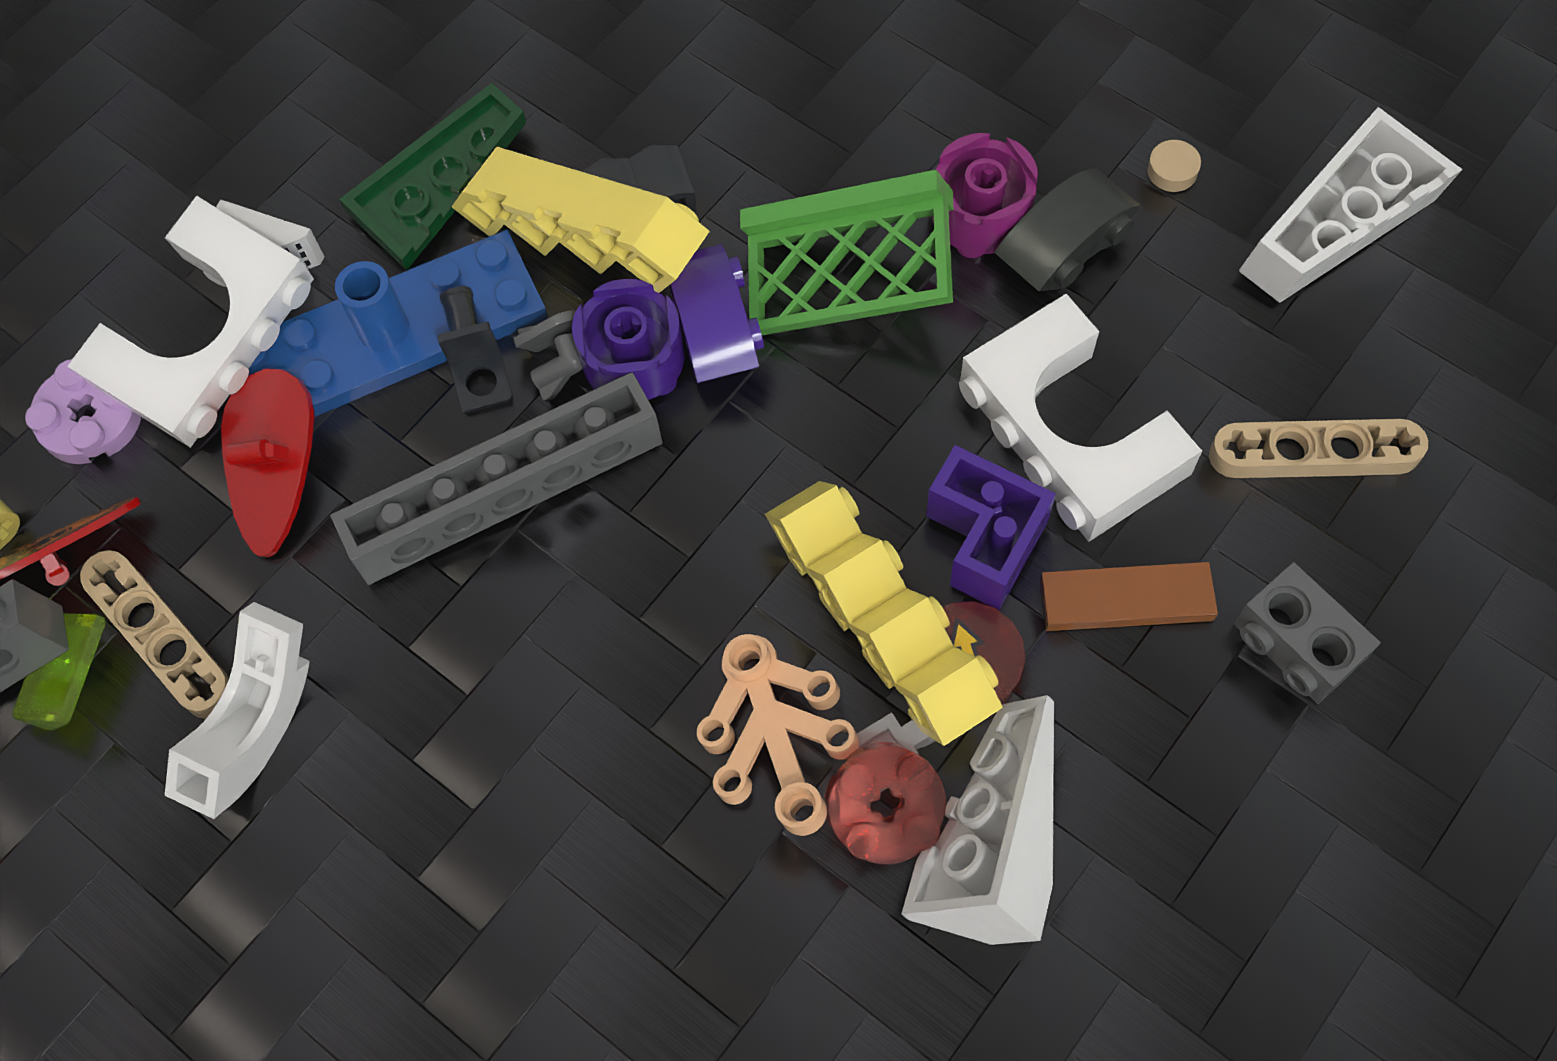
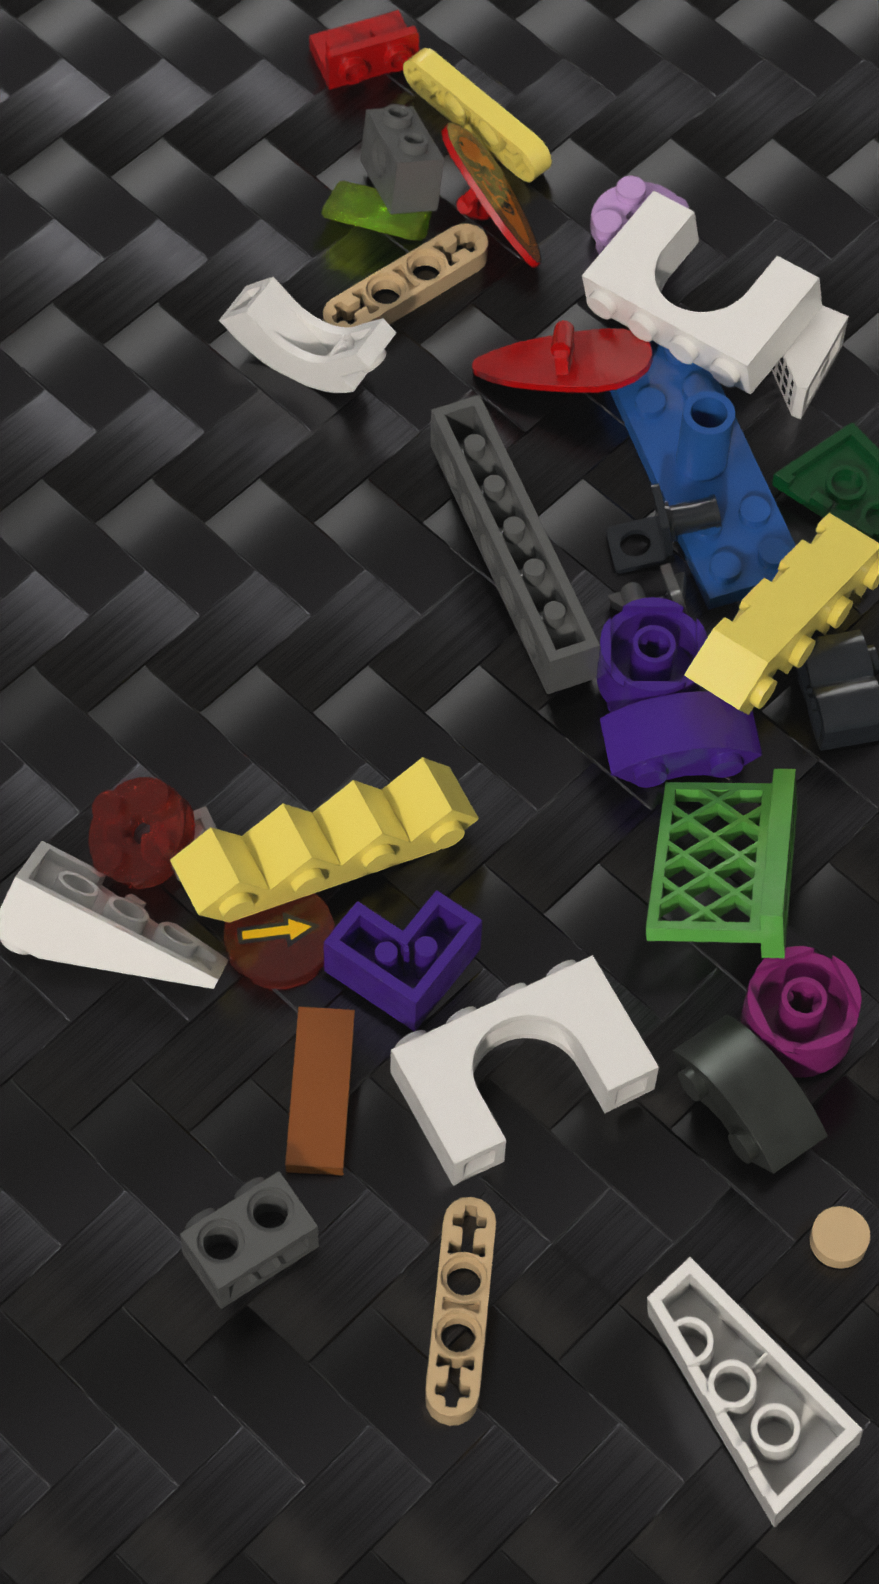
camera: 90 degrees right, 5 degrees down
light nougat plant [696,634,859,836] -> none

